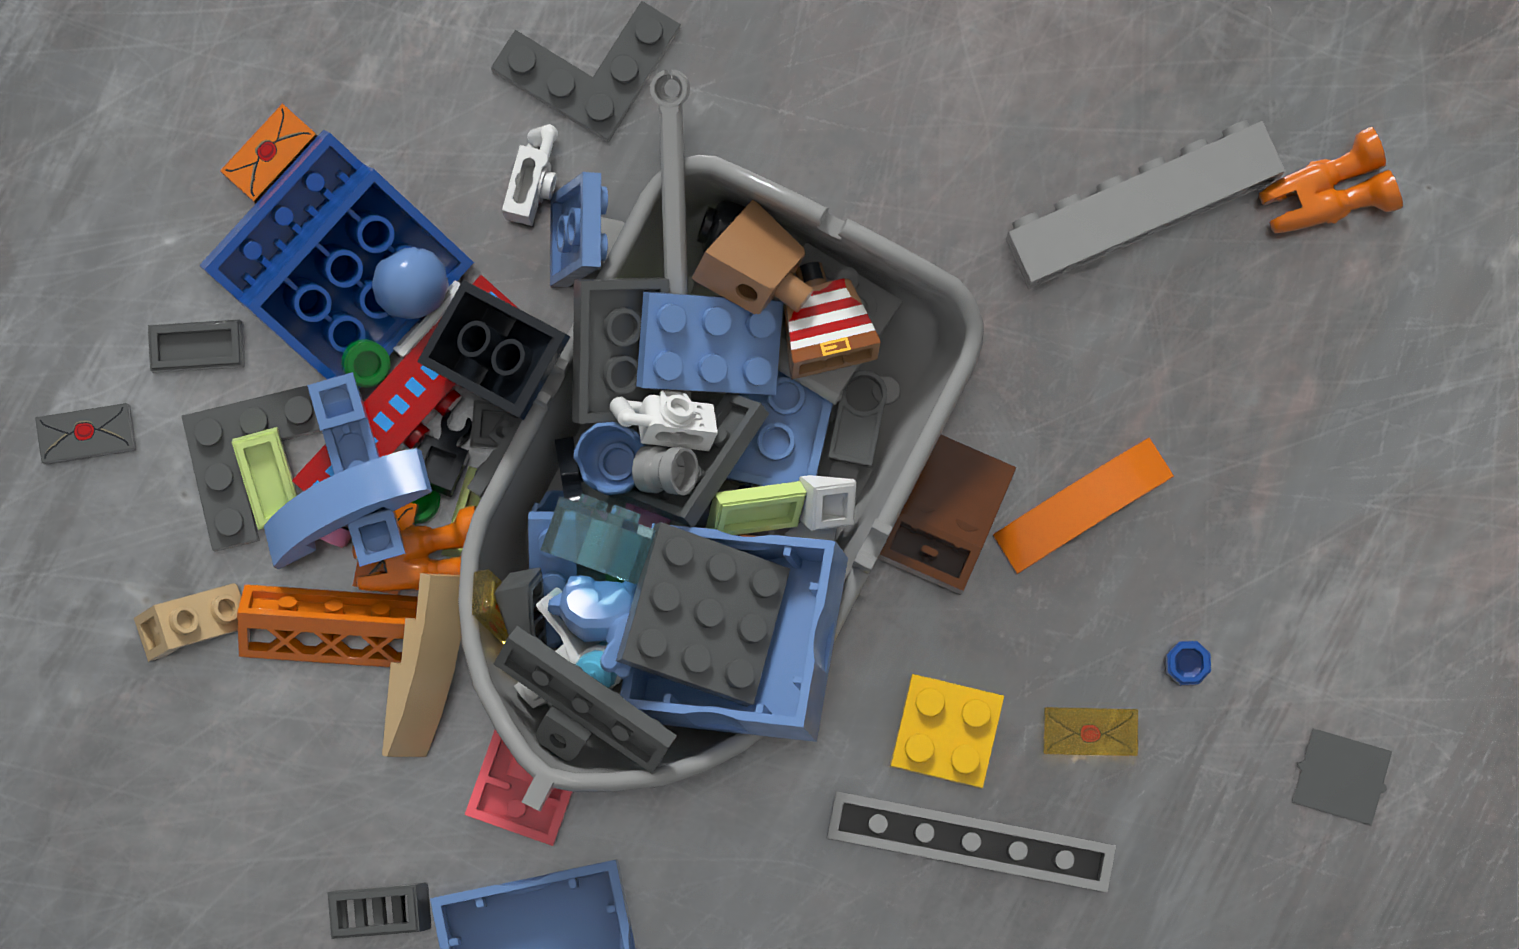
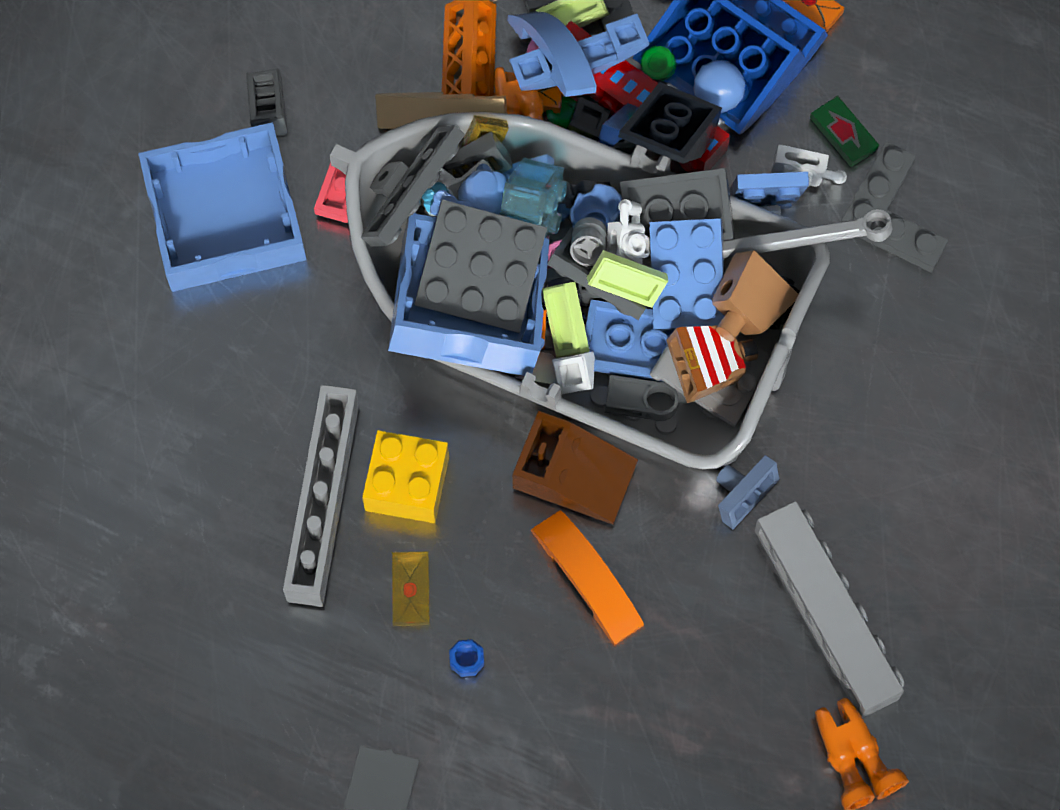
camera: 85 degrees right, 15 degrees down
none -> yellowish green tile [587,250,668,308]
none -> dark blue slope [598,103,639,147]
none -> sand blue tile [716,455,780,529]
none -> dark green tile [810,96,879,167]

